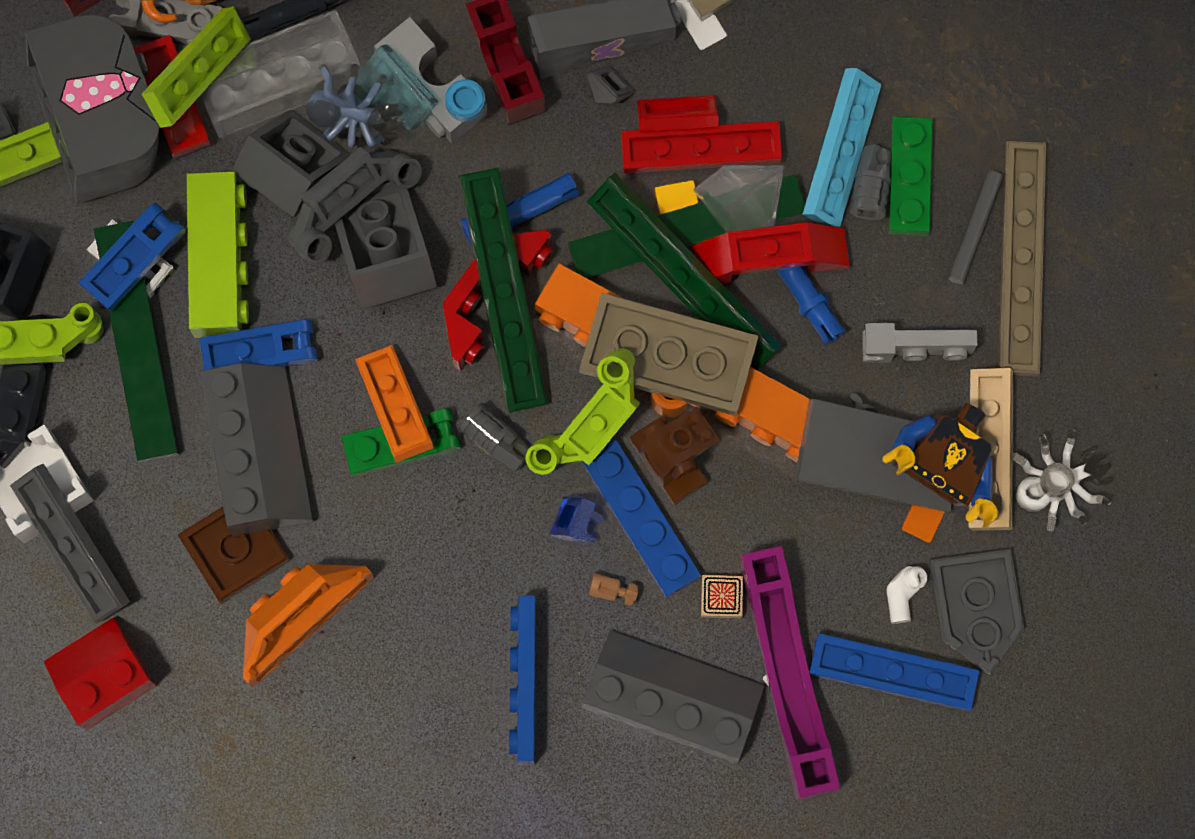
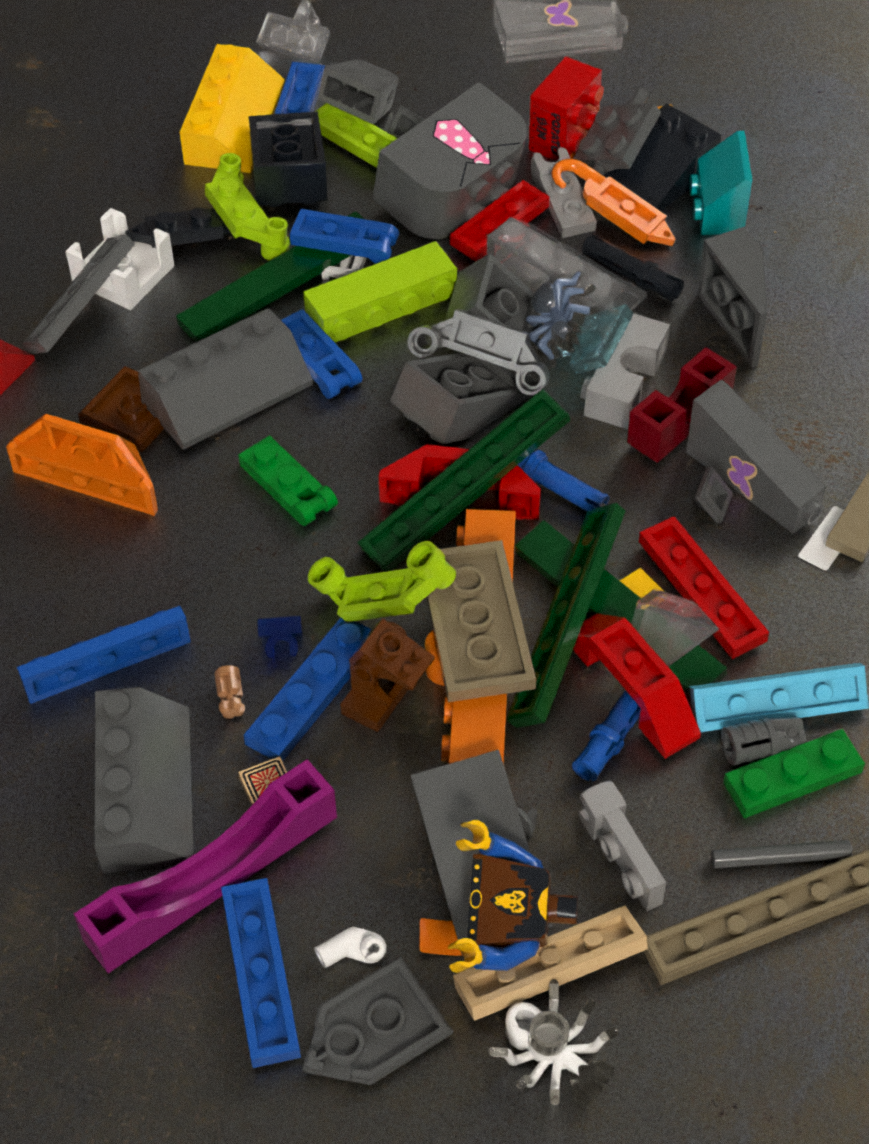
camera: 65 degrees right, 25 degrees down
lime plate [142,6,251,128] -> none
orange tile [355,345,434,463] -> none
dark azure tile [445,79,486,122] -> none
dark grey hinge [459,402,530,471] -> none
red tile [637,95,719,132] -> none

